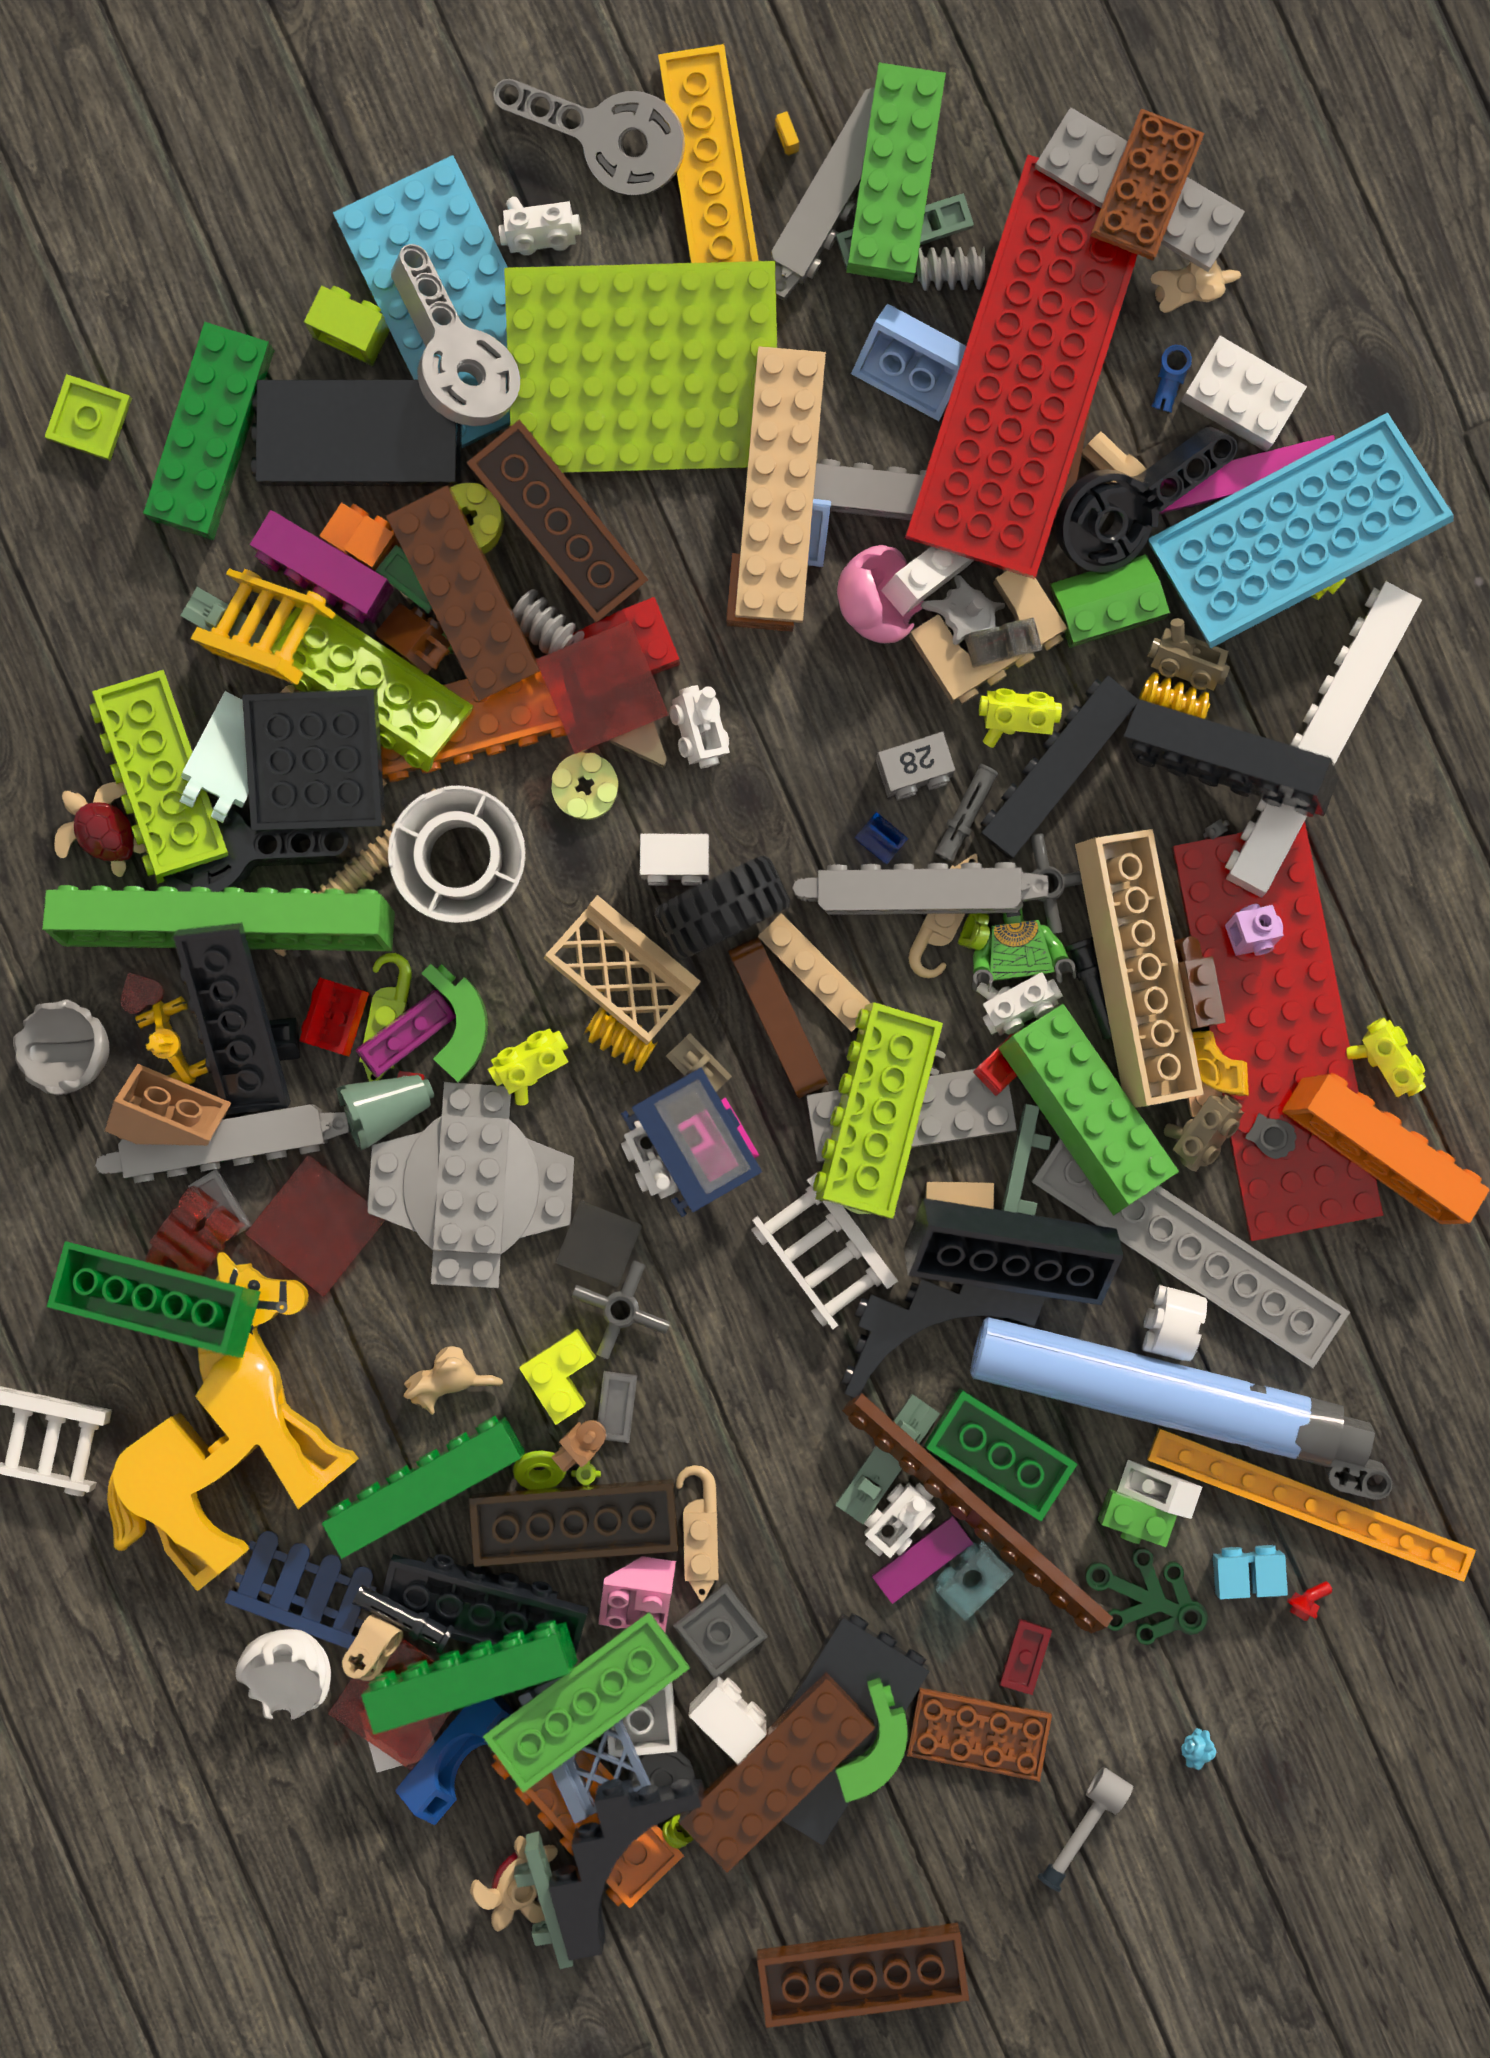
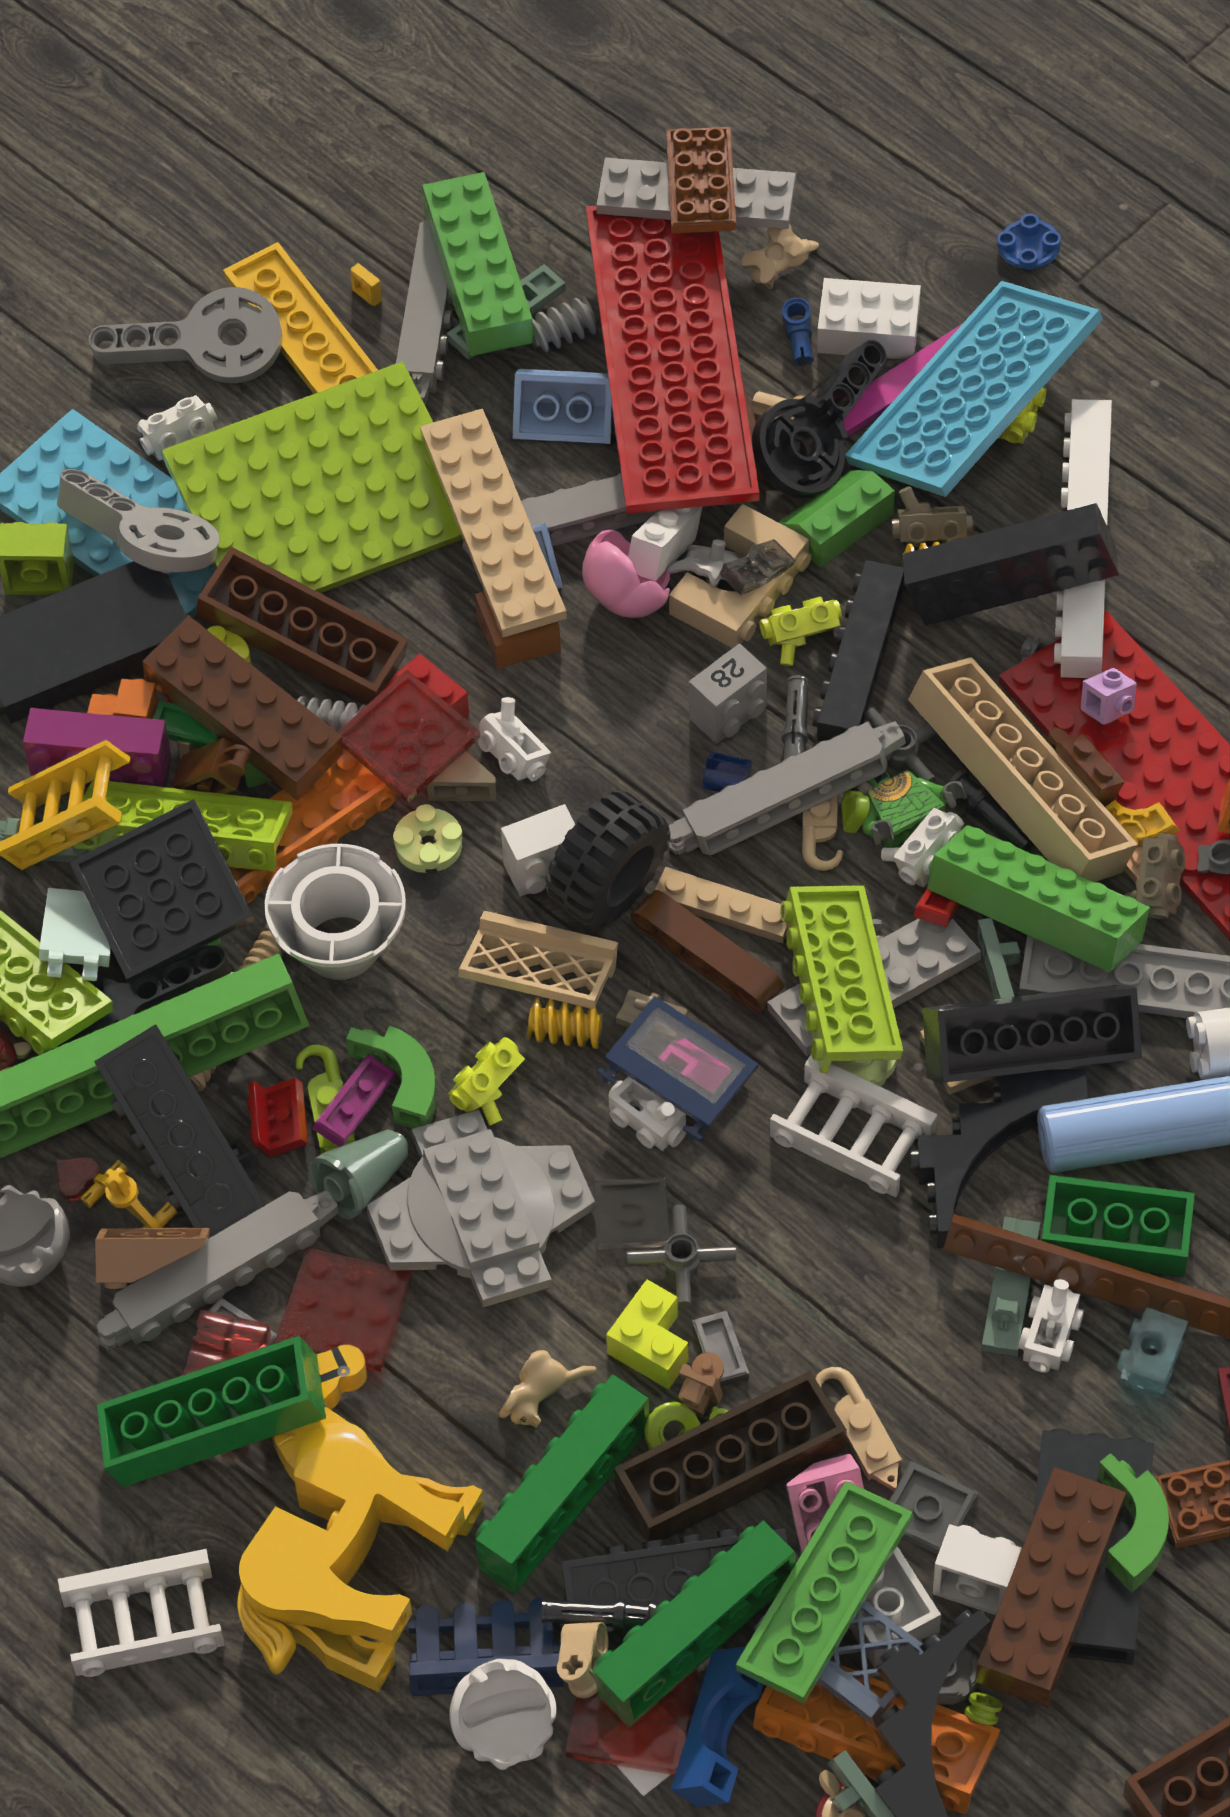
camera: 20 degrees left, 30 degrees down
magenta tile [872,1515,973,1604] -> none
none -> blue dish [997,214,1061,270]

